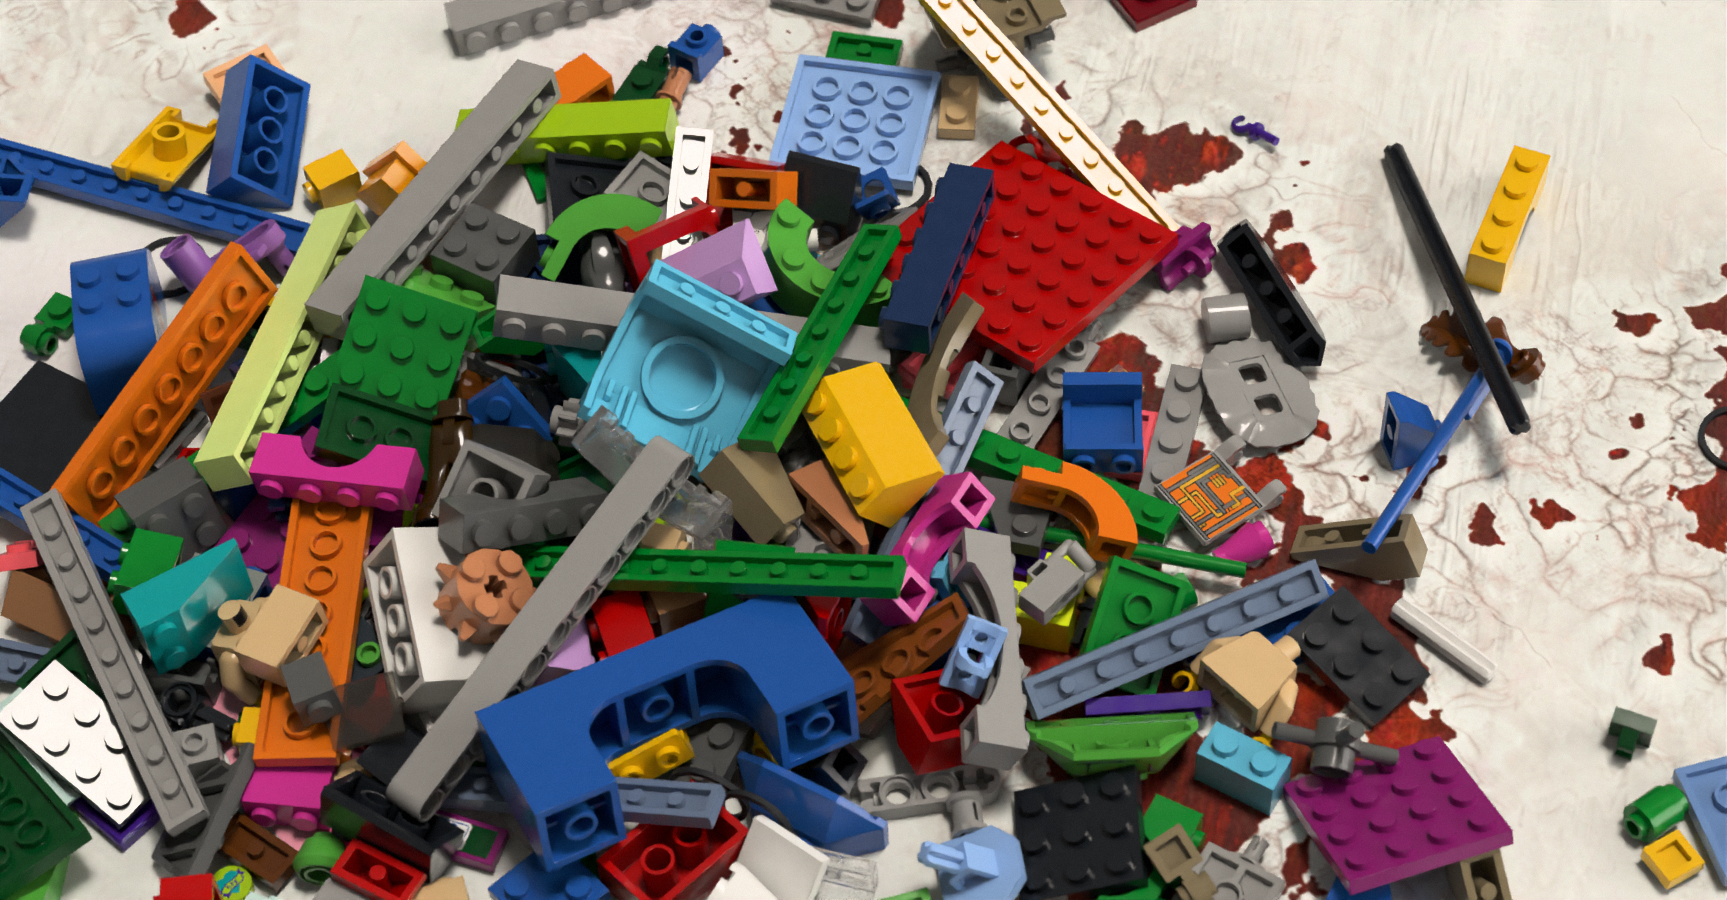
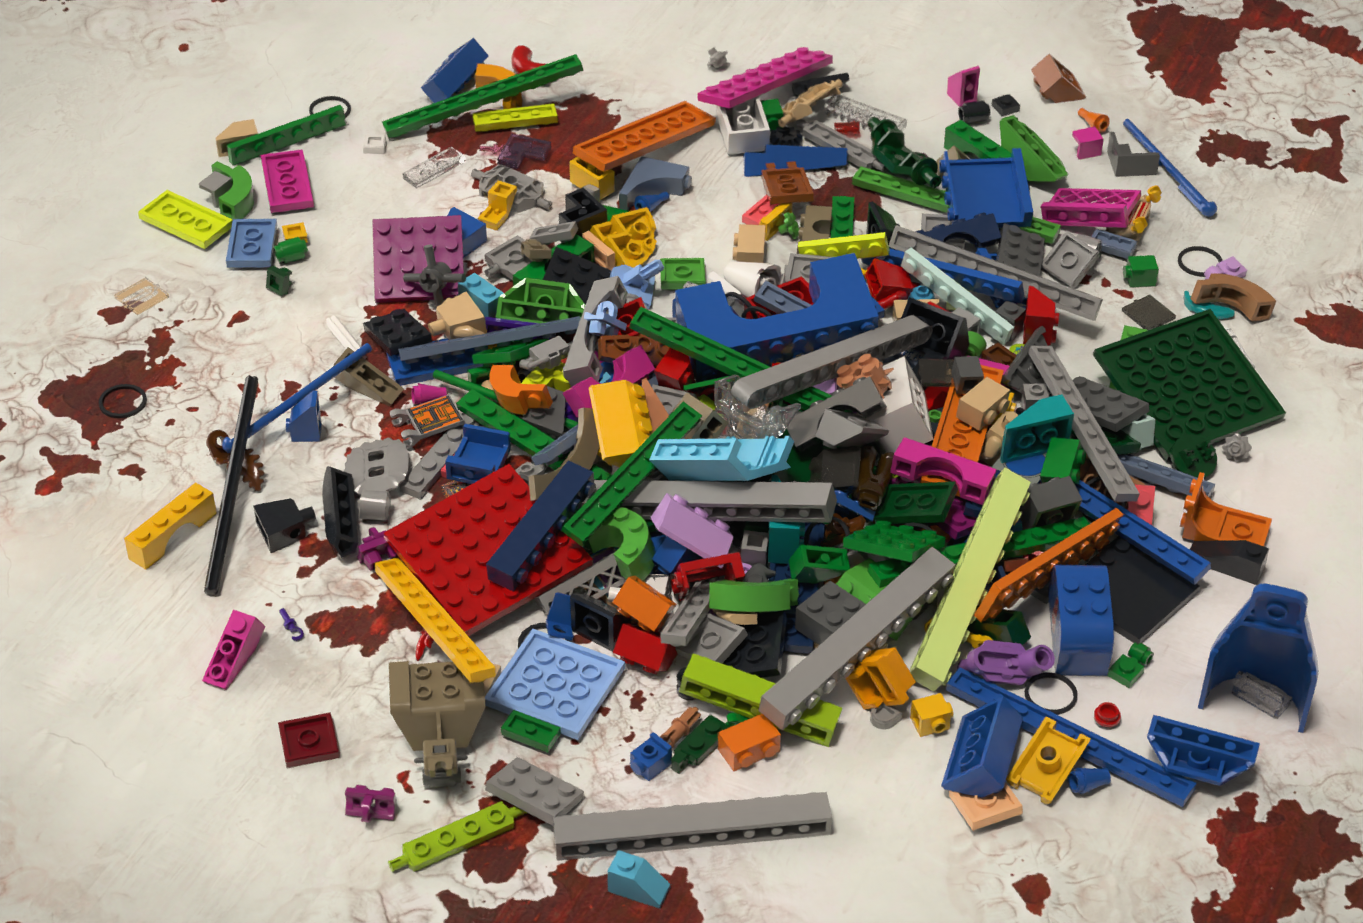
camera: 170 degrees left, 10 degrees down
none -> dark pink slope [202,610,266,690]
none -> black torso [253,498,316,553]
none -> blue cone [1068,768,1111,795]
none -> red plate [1094,702,1121,727]

